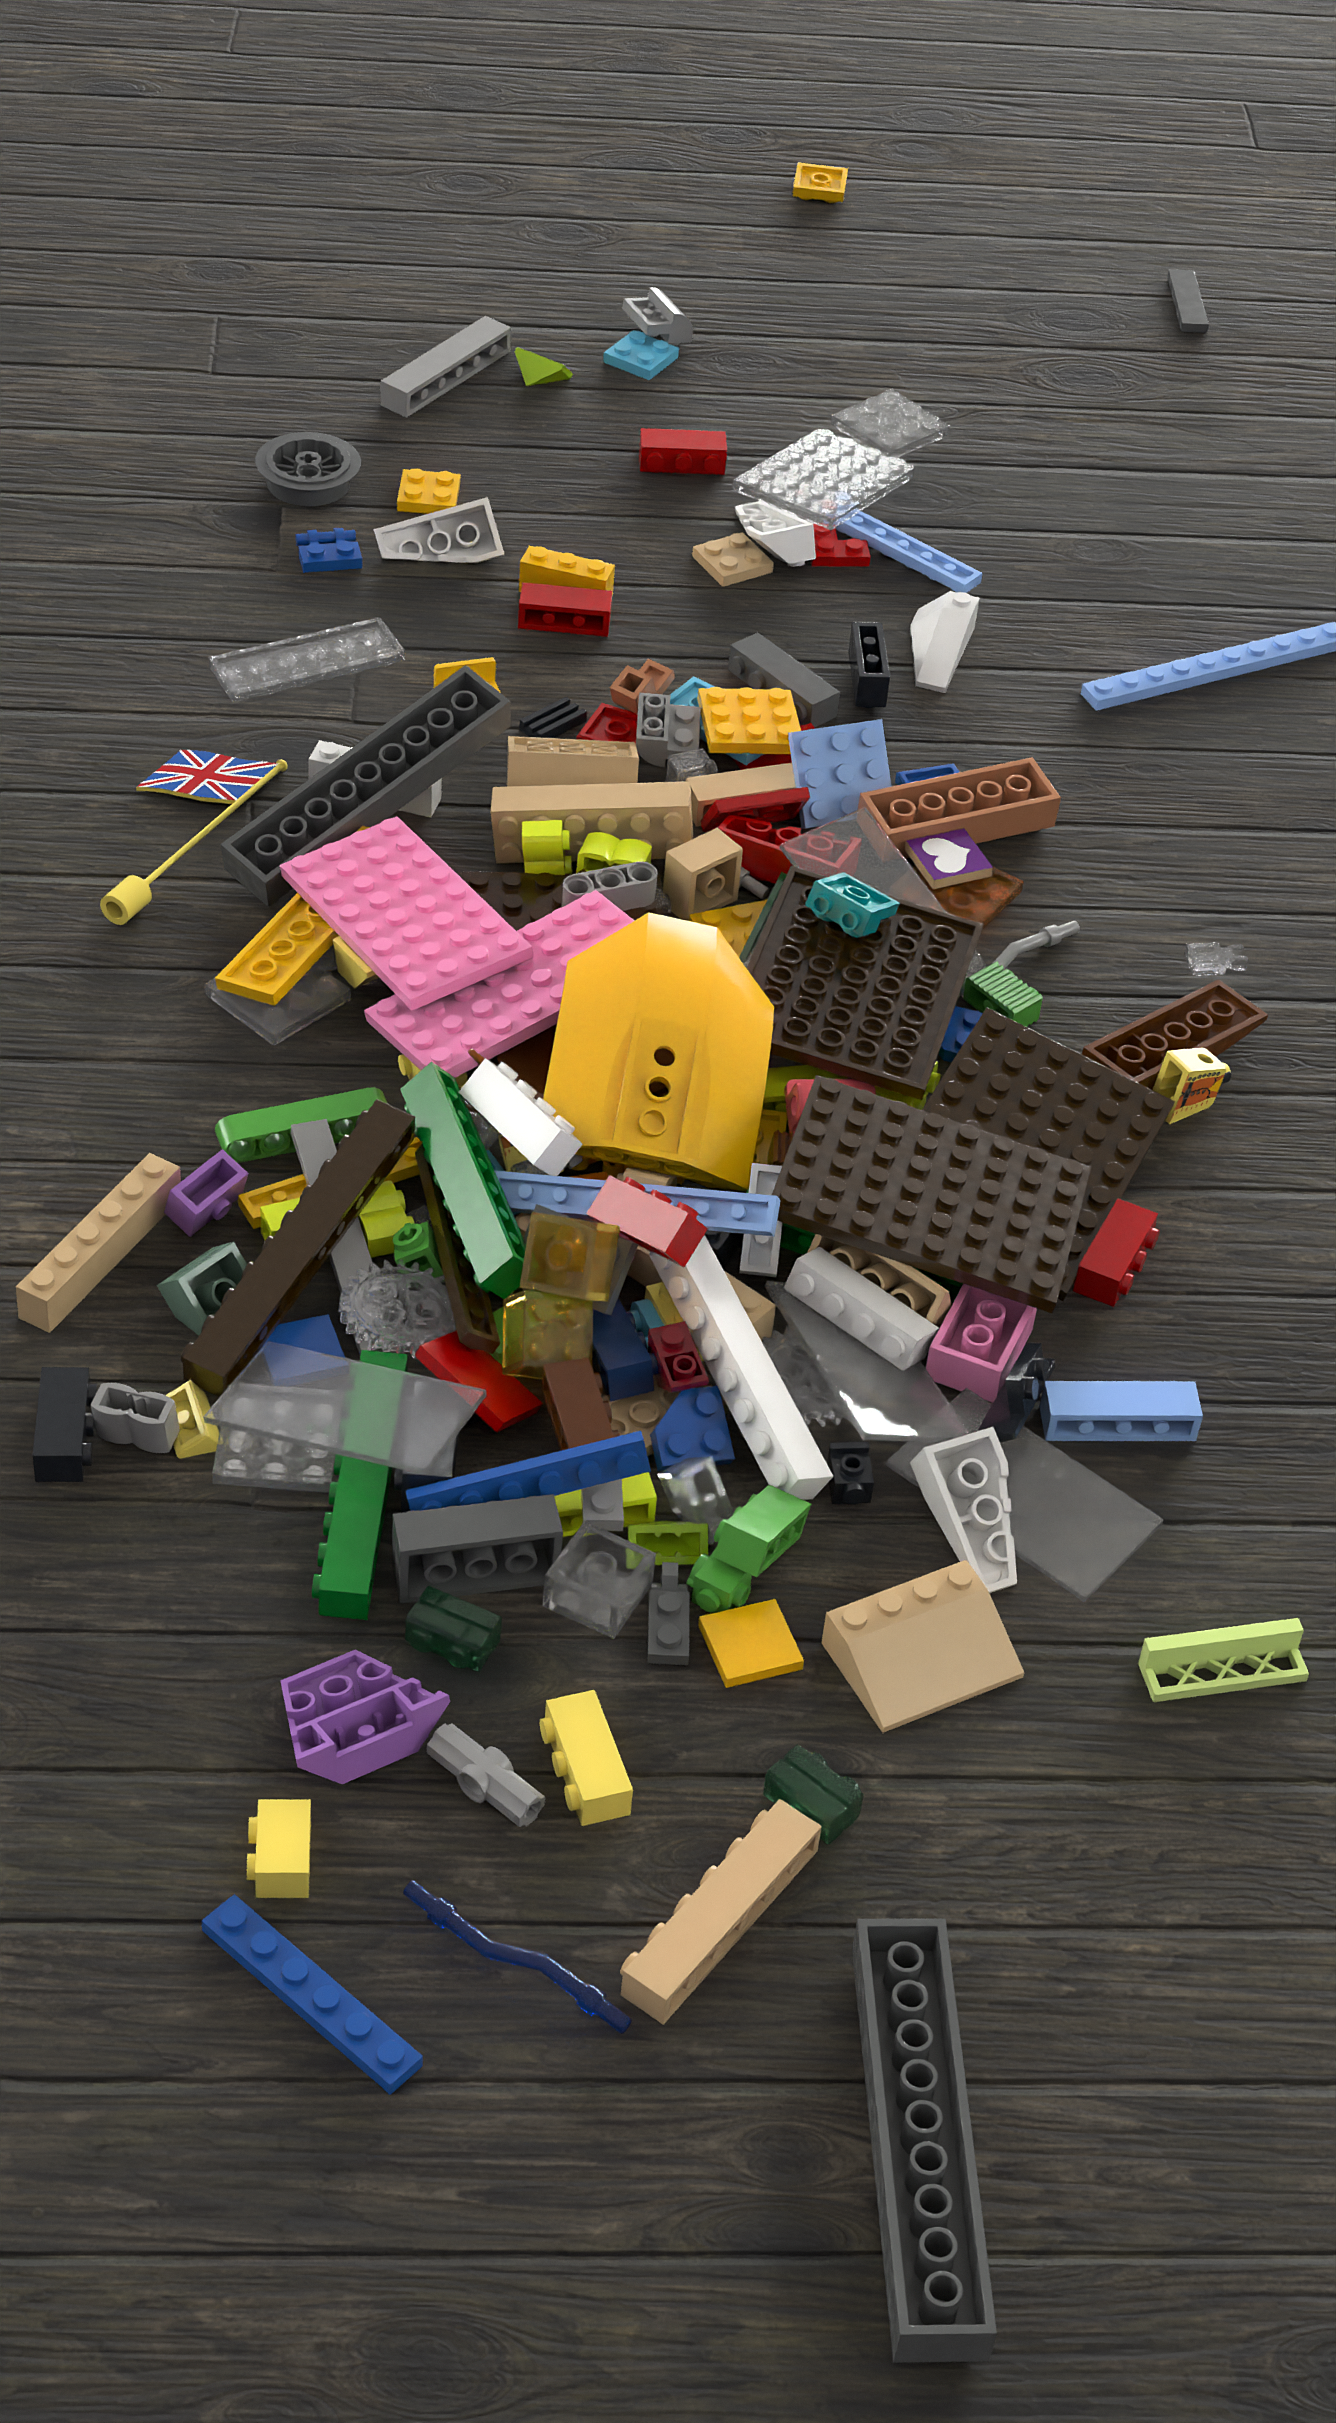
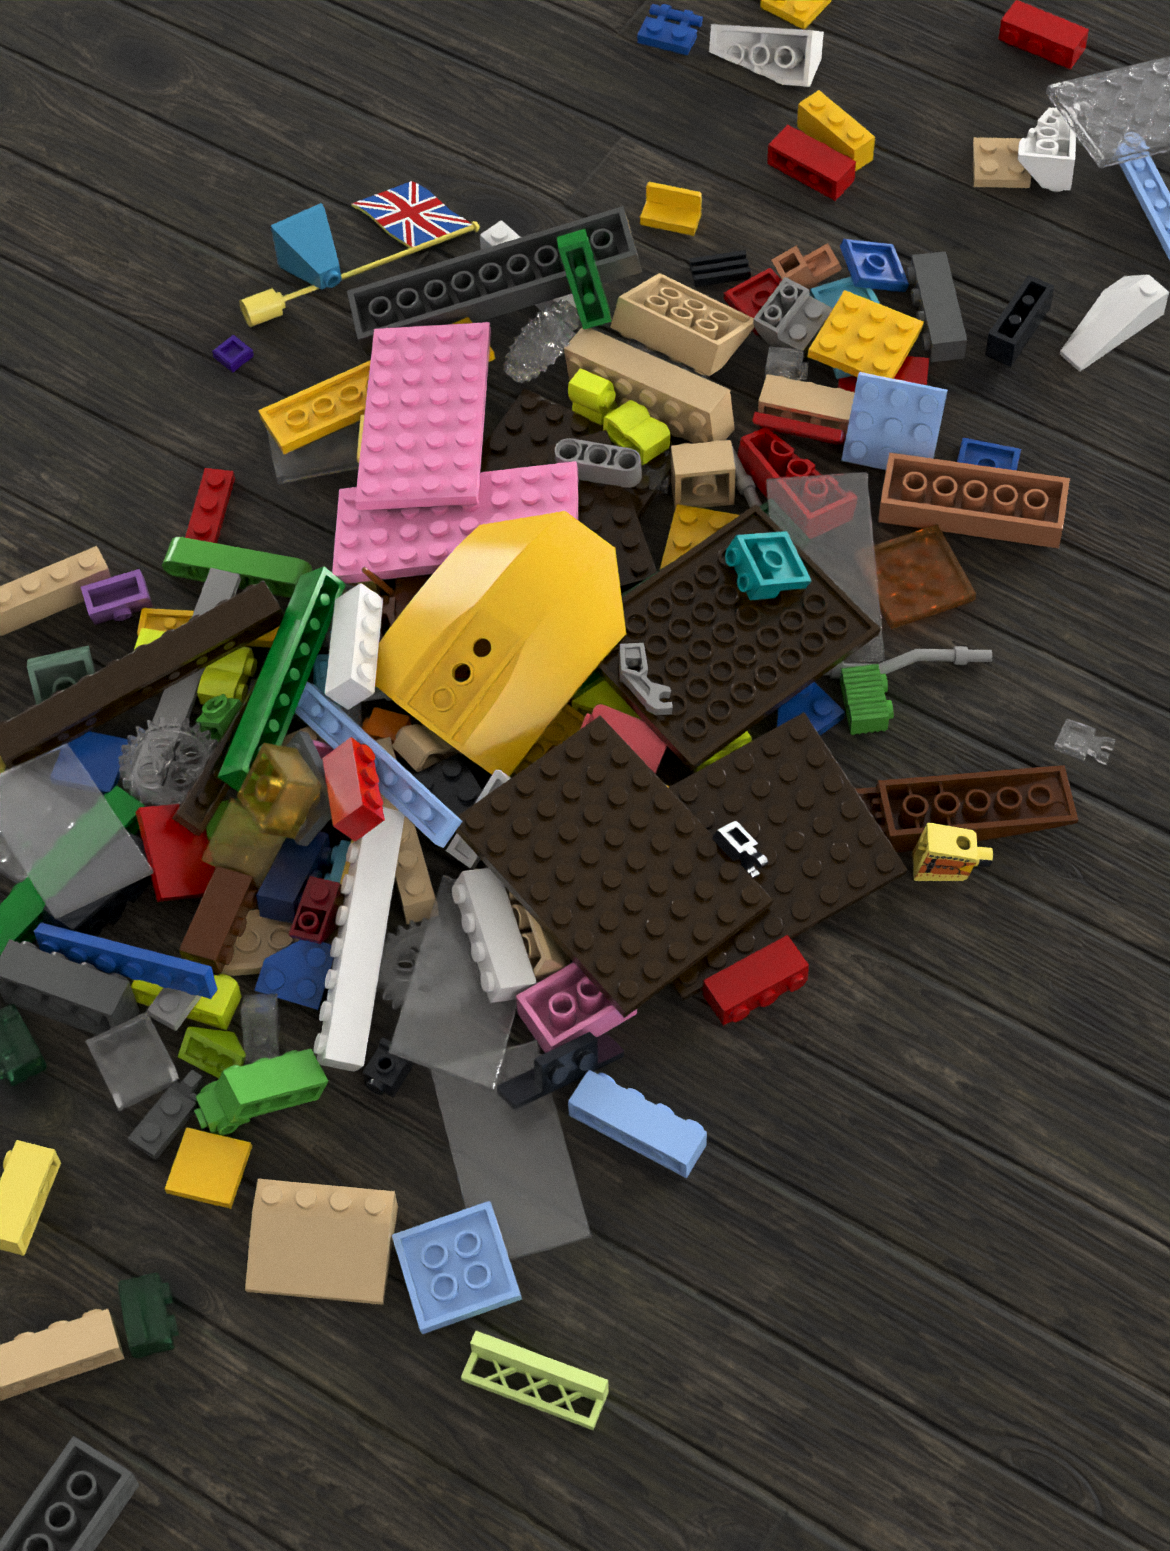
camera: 40 degrees right, 15 degrees up
clear plate [209,617,405,702] -> none
red plate [810,522,871,567] -> none
tile [905,828,993,889] -> none
white wedge [910,1427,1017,1593] -> none
none -> red plate [185,468,235,543]
none -> dark purple tile [212,335,254,373]
none -> dark azure slope [271,203,342,290]
none -> light blue plate [392,1201,522,1334]
none -> clear gear [503,299,580,383]
none -> green brick [557,229,612,330]
none -> light grey piece [619,643,673,715]
none -> black plate [712,821,769,878]
none -> blue tile [840,239,909,292]

